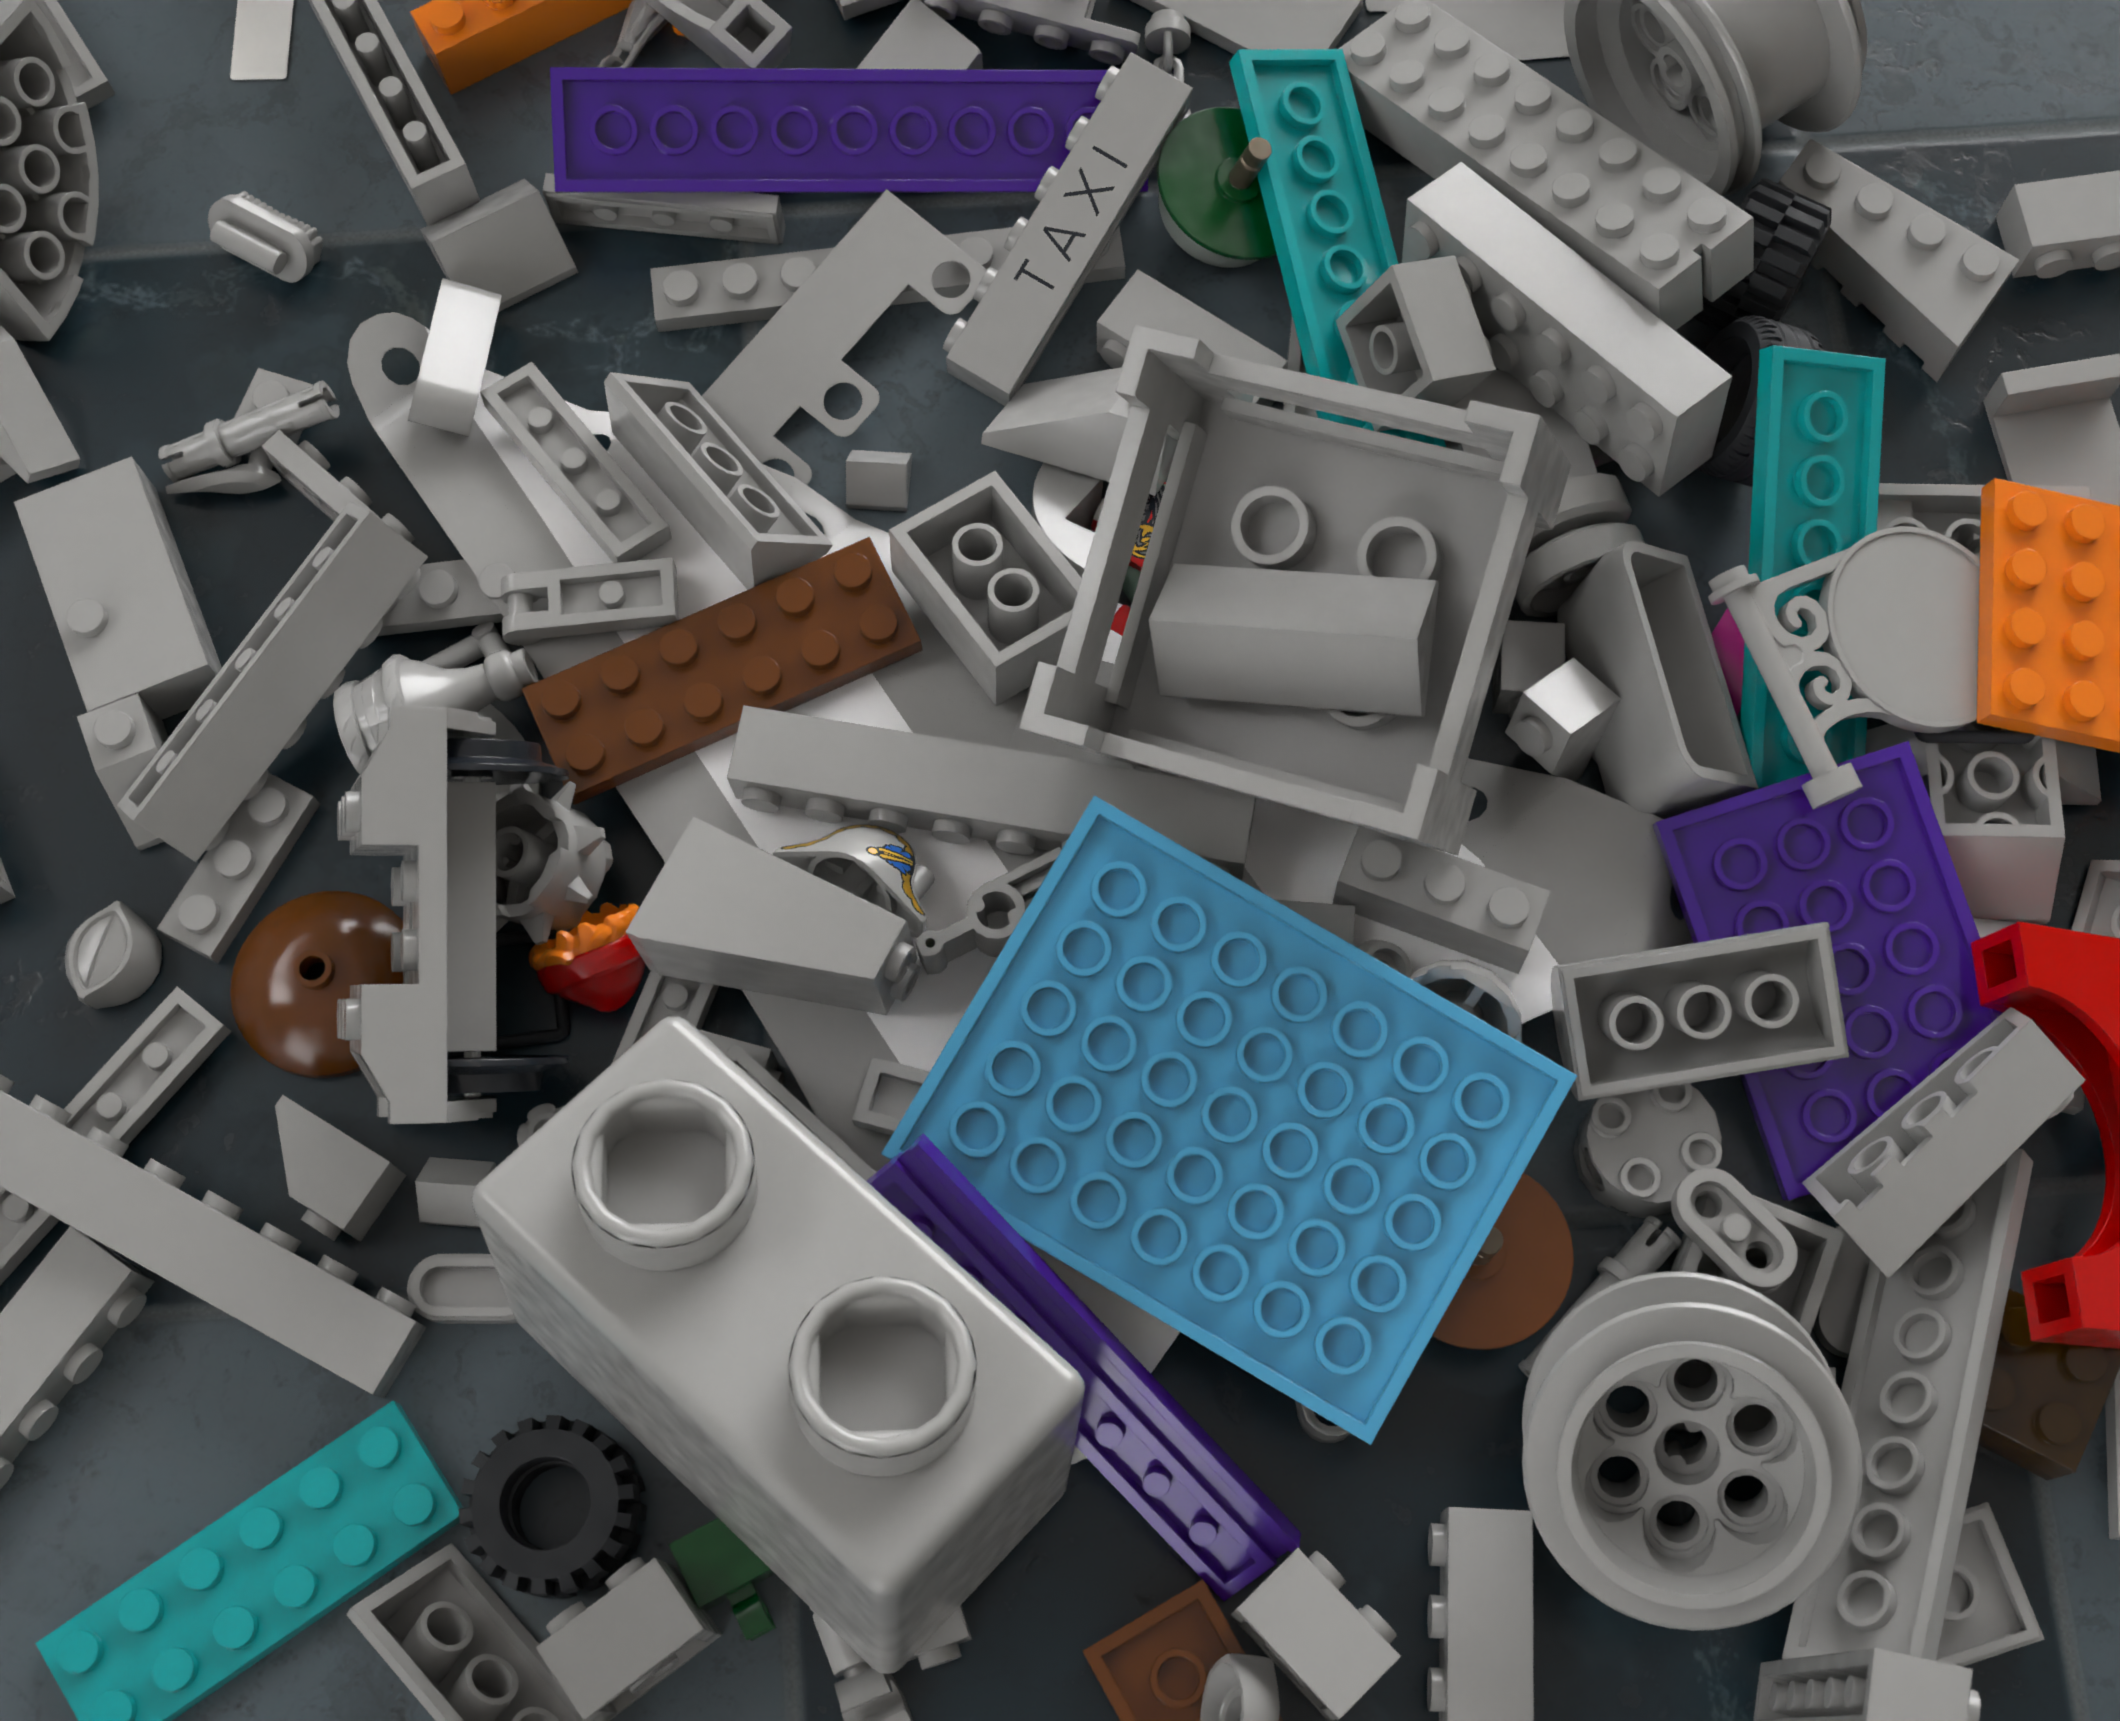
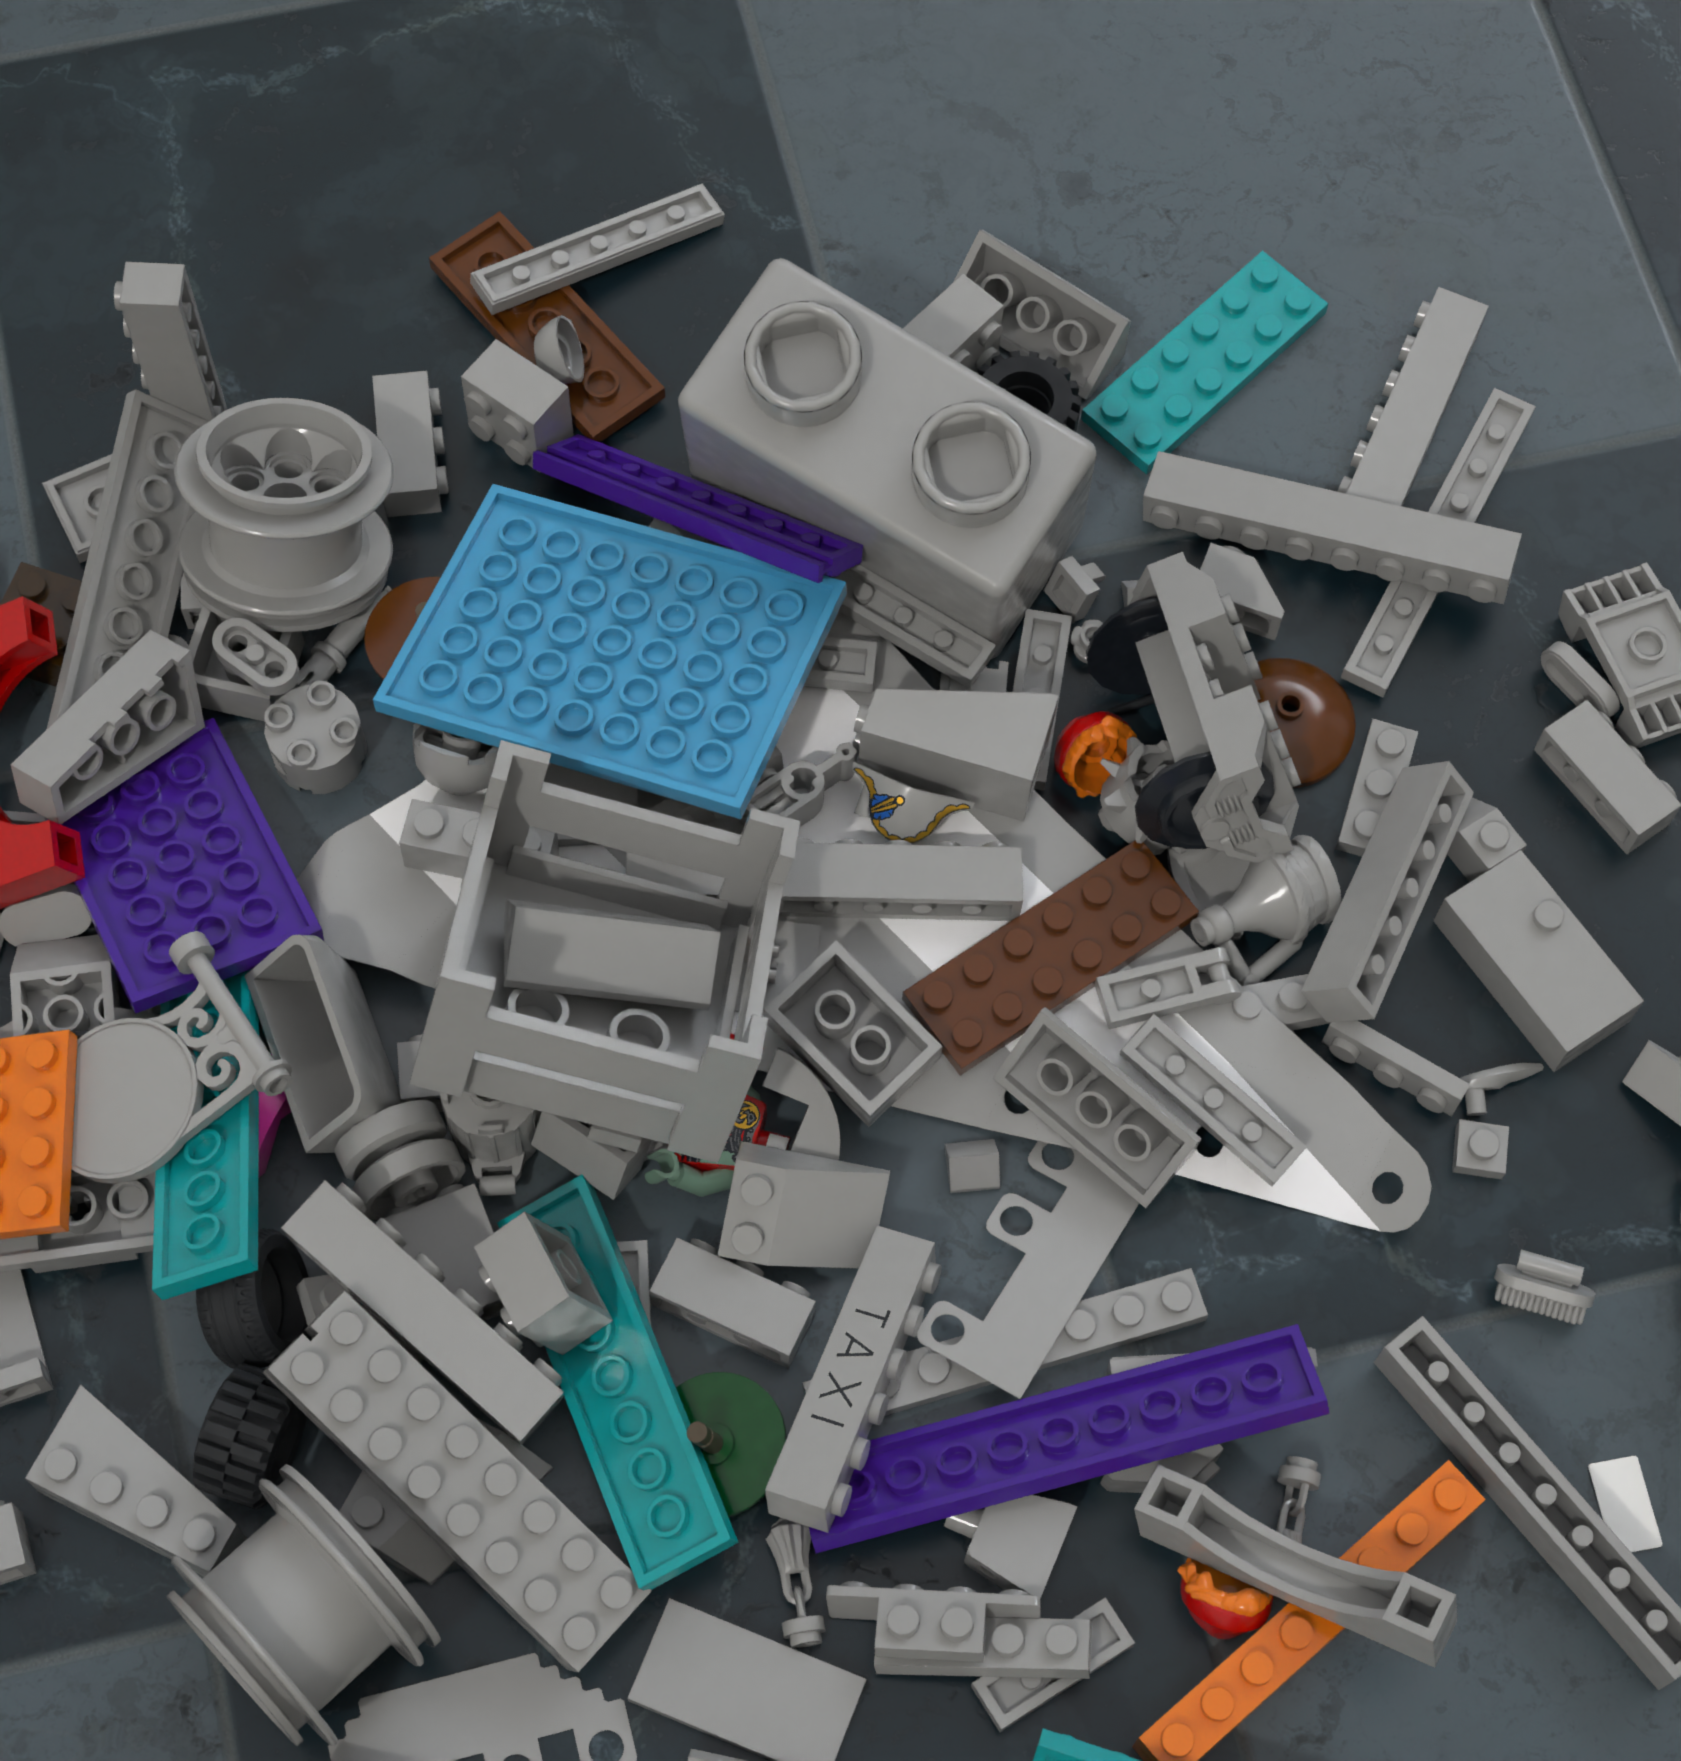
camera: 165 degrees right, 5 degrees down
light grey hat [65,901,162,1009] -> none
light grey pin [158,381,340,483] -> none
beam [407,278,502,437] -> none
light grey tile [407,1254,518,1324] -> none
light grey slope [420,179,578,312] -> none
light grey slope [1505,657,1621,782] -> none
light grey brick [1551,922,1849,1101] -> none

